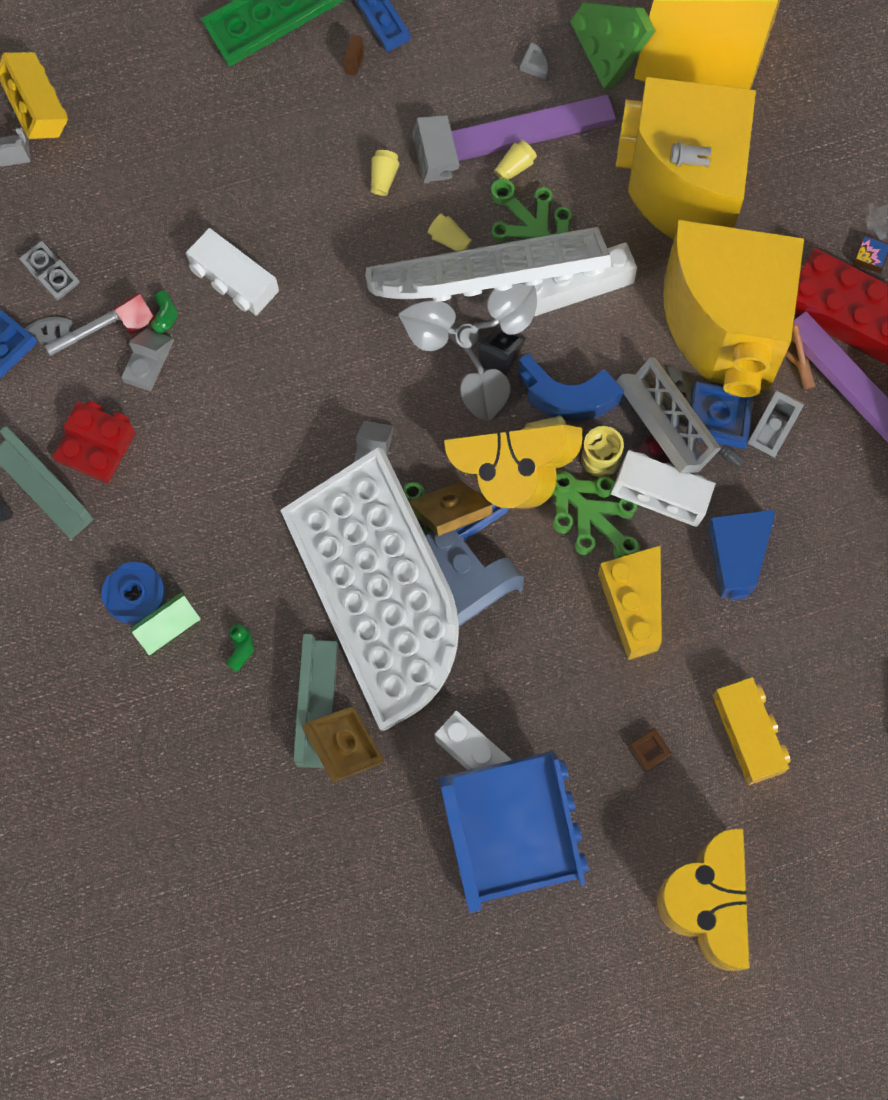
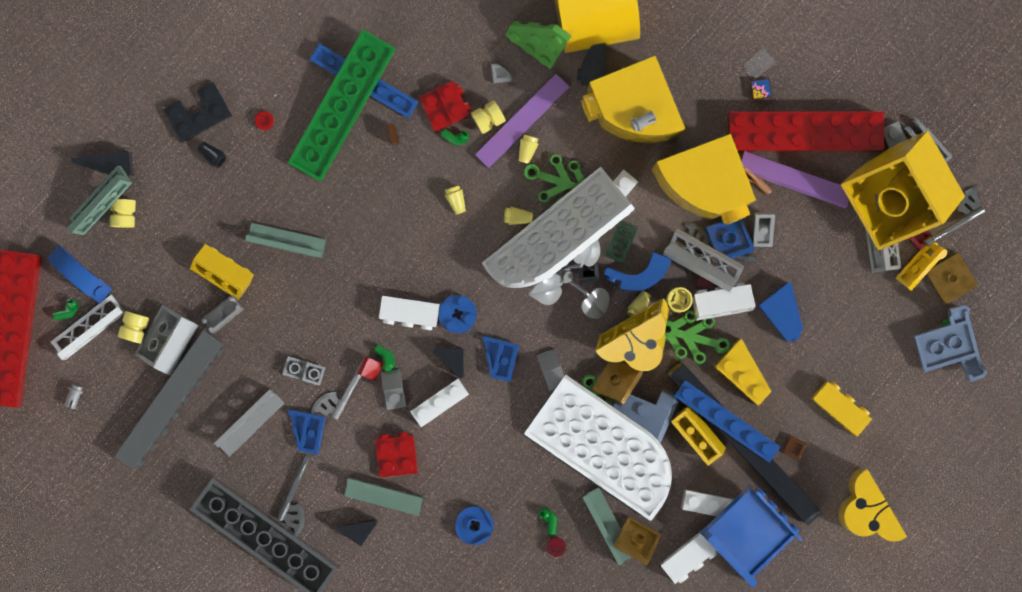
camera: 35 degrees left, 15 degrees up
tile [130,592,200,655] -> none
light grey hinge [412,115,459,183] -> none
none -> sand green fence [245,223,326,258]
none -> white brick [410,379,469,427]
none -> red plate [419,81,471,132]
none -> black slope [434,349,464,378]
none -> blue plate [439,295,477,333]
none -> green arm [440,129,469,146]
none -> light yellow wheel [471,100,506,134]
none -> blue wing [483,336,520,382]
none -> dark red tile [547,537,566,557]
none -> clear green slope [605,220,638,263]
none -> white brick [660,529,719,584]
none -> black beam [665,360,822,526]
none -> yellow brick [671,406,726,466]
none -> blue plate [674,380,780,463]

